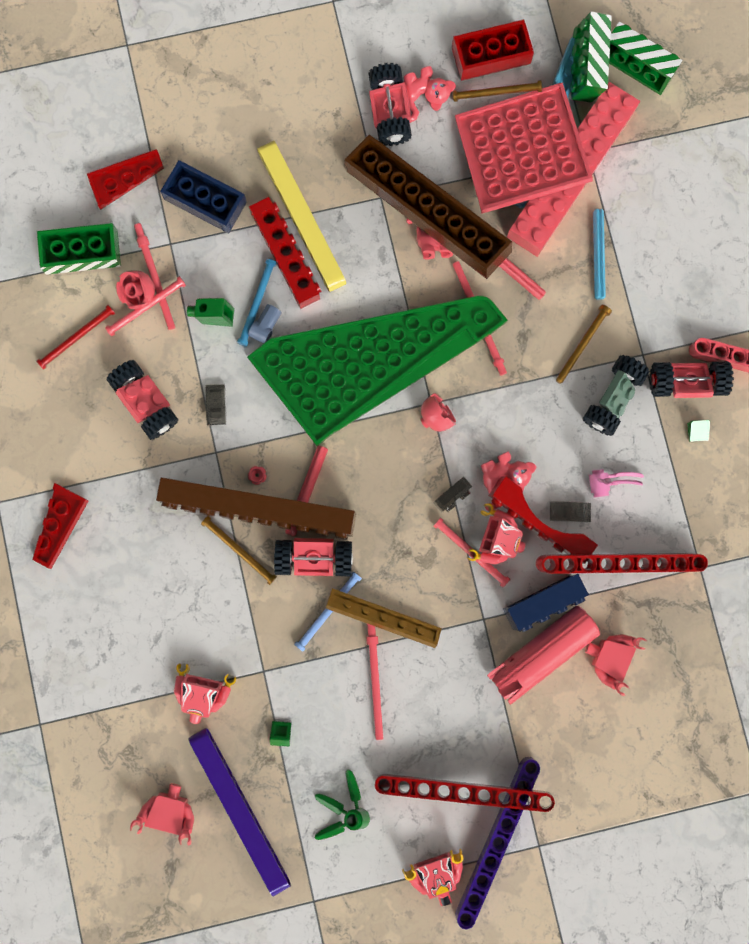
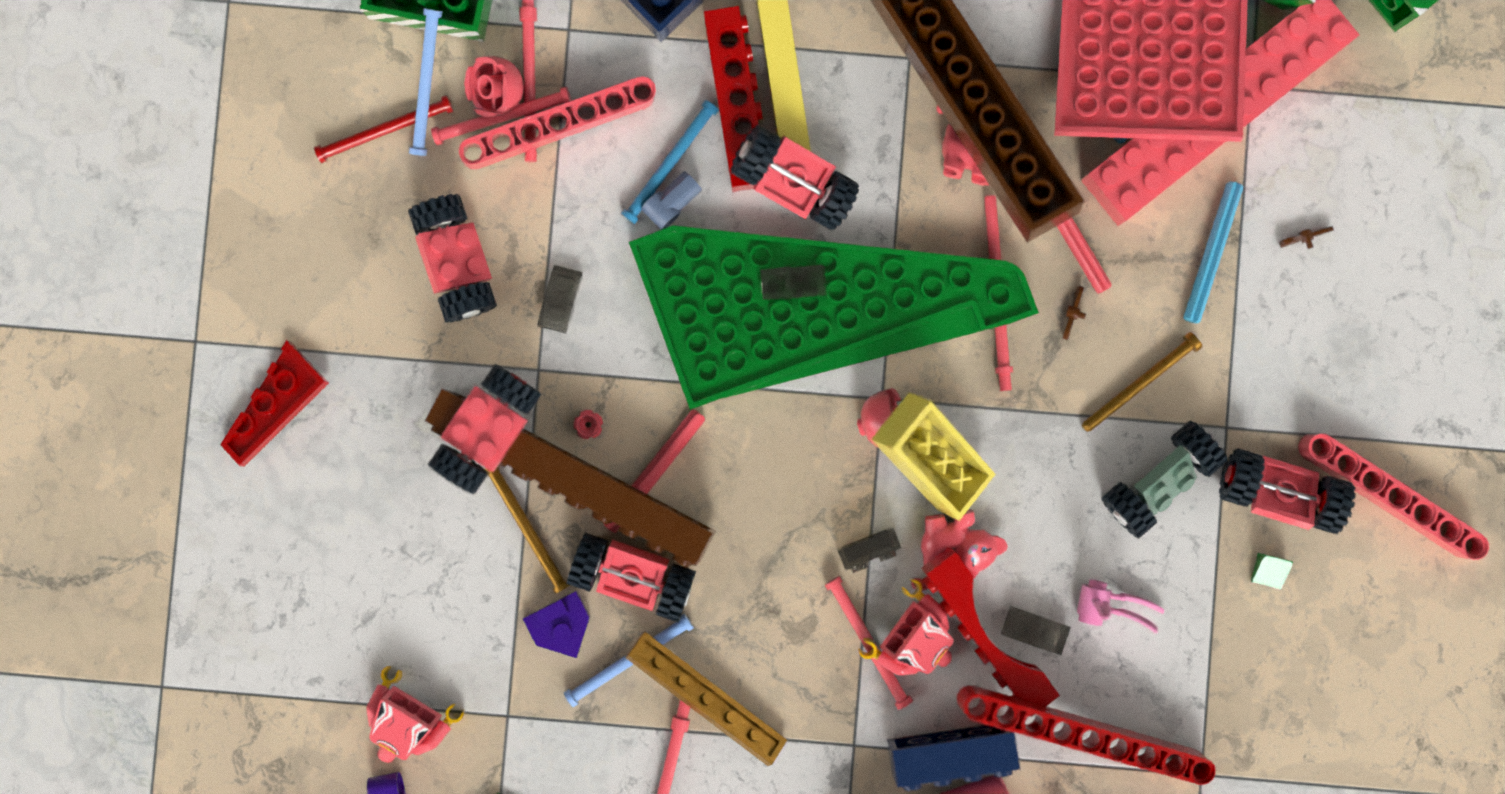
camera: 25 degrees right, 5 degrees up
green torso [187,298,234,327] -> none
none -> light blue bar [409,8,442,156]
none -> plate [428,364,542,495]
none -> coral beam [458,76,656,170]
none -> dark purple plate [523,590,590,658]
none -> plate [731,125,859,230]
none -> clear smoke slope [761,265,827,300]
none -> light yellow brick [871,393,996,521]
none -> reddish brown piece [1063,285,1086,340]
none -> reddish brown piece [1279,226,1334,249]

